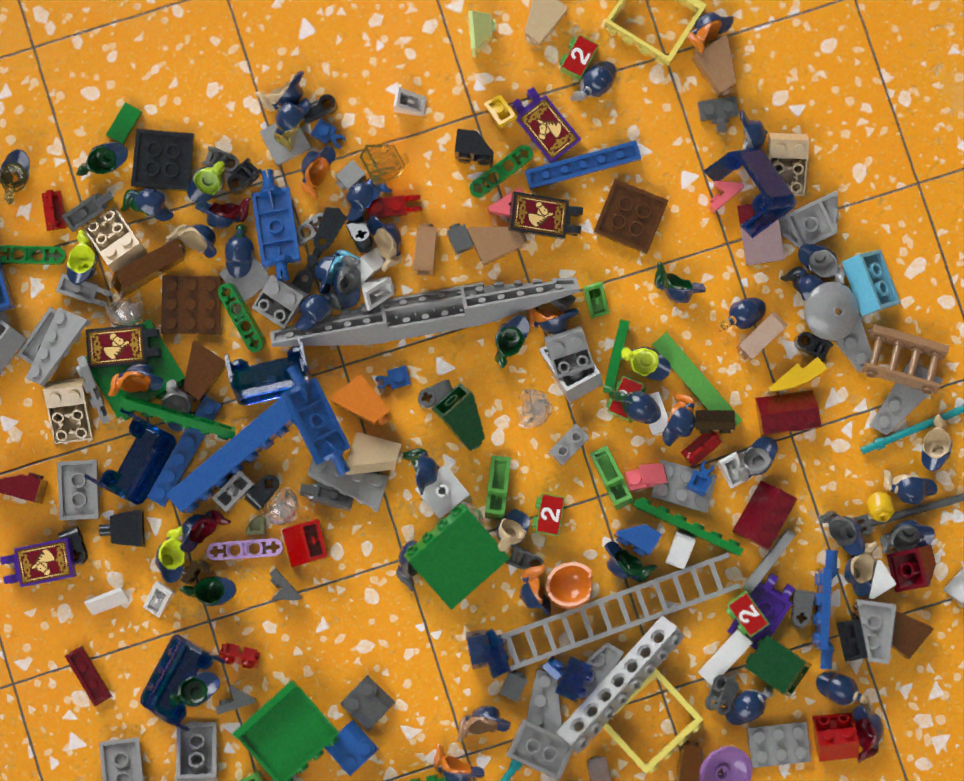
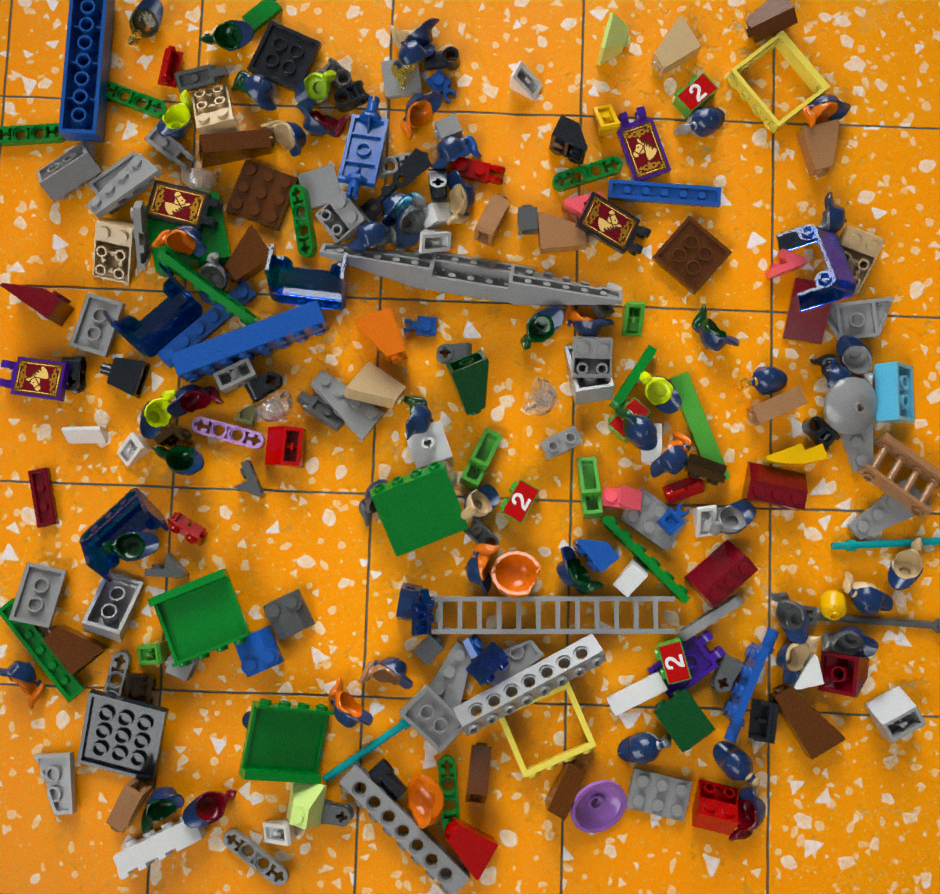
camera: 20 degrees right, 0 degrees up
dark blue hair [225,224,254,278] -> none
blue plate [281,364,351,476] -> none
clear yellow torso [359,144,409,186] -> none
dark grey hinge [697,96,739,134] -> none
dark grey piece [705,674,739,715] -> none
light grey wing [857,599,896,664] -> none

